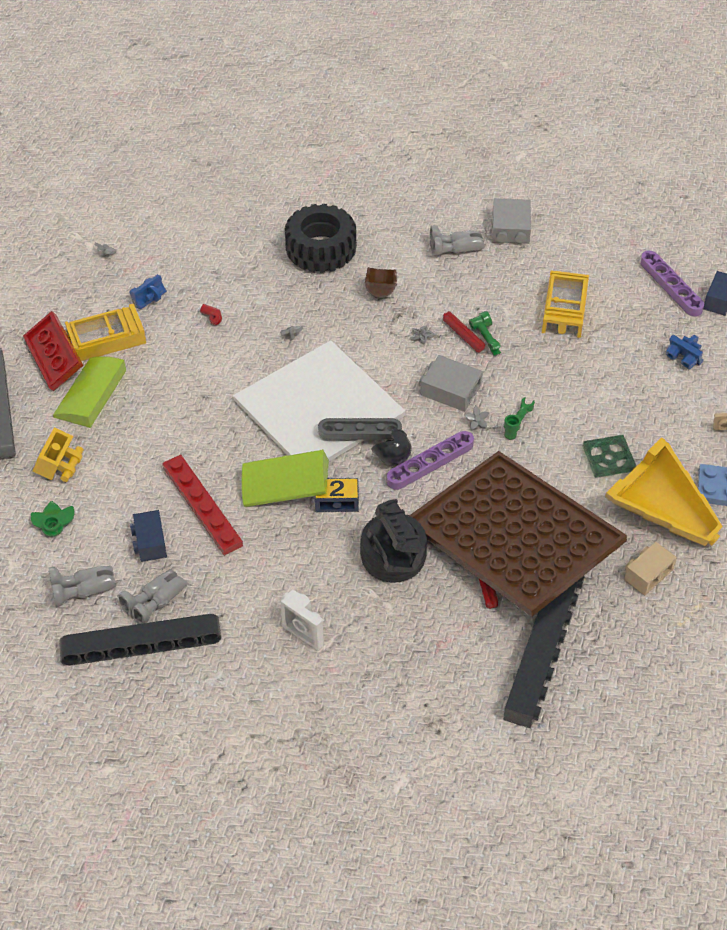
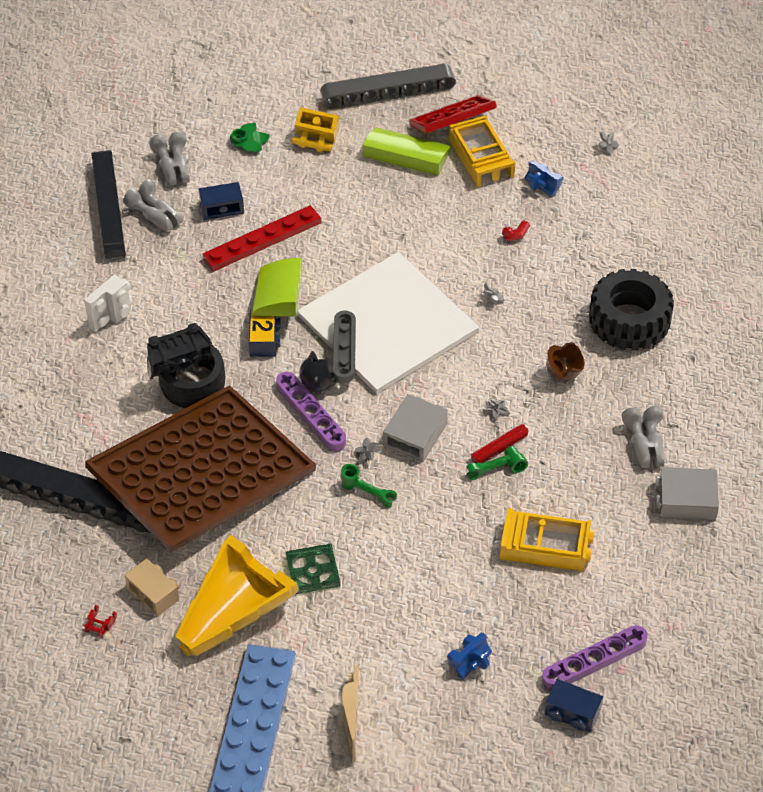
camera: 90 degrees right, 0 degrees up
none -> red piece [84,605,117,638]

